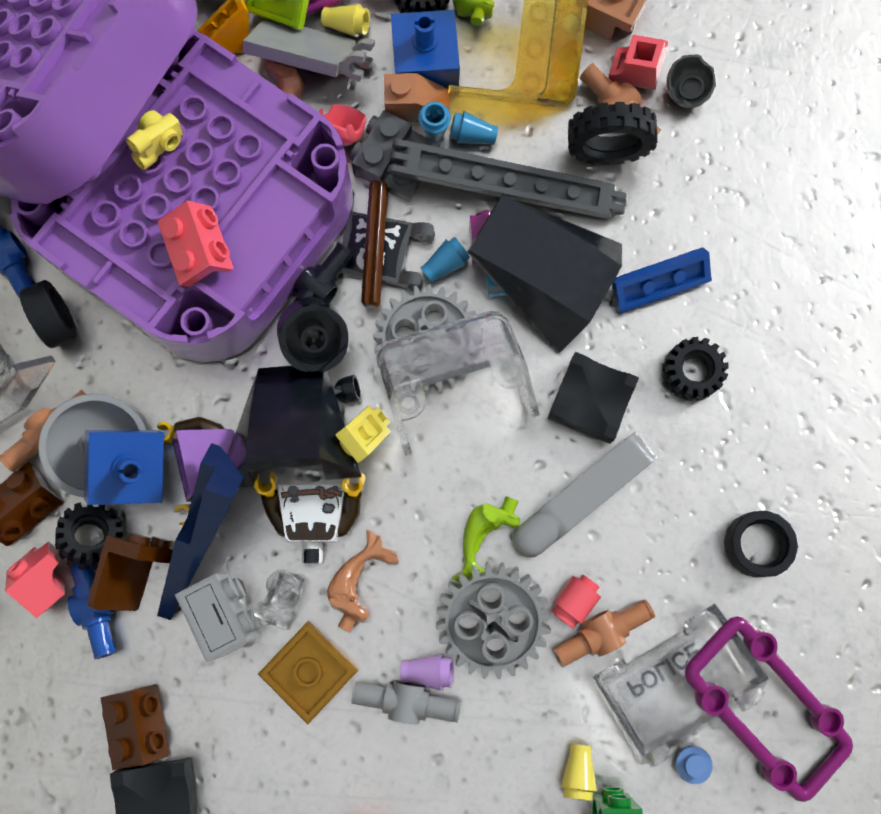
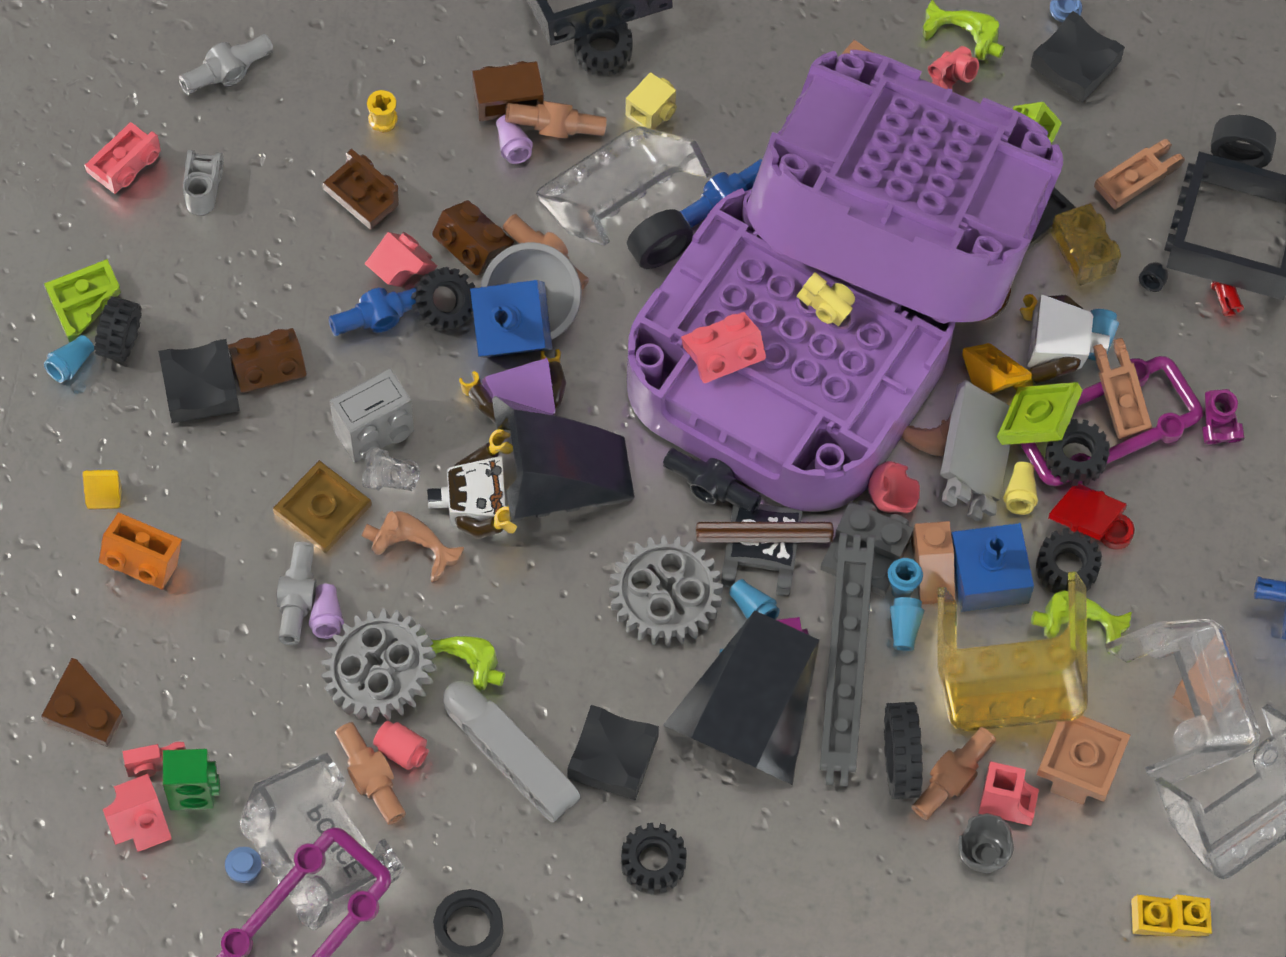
camera: 85 degrees right, 15 degrees down
reddish brown bracket [87,533,173,611] -> none
dark blue wedge [157,443,244,620] -> none
black brick [277,296,349,372] -> none
black hinge [334,375,361,403] -> none
light yellow hinge [336,405,391,463] -> none
clear windscreen [376,311,540,456] -> none
light yellow cone [560,744,597,801] -> none
blue plate [612,247,712,313] -> none

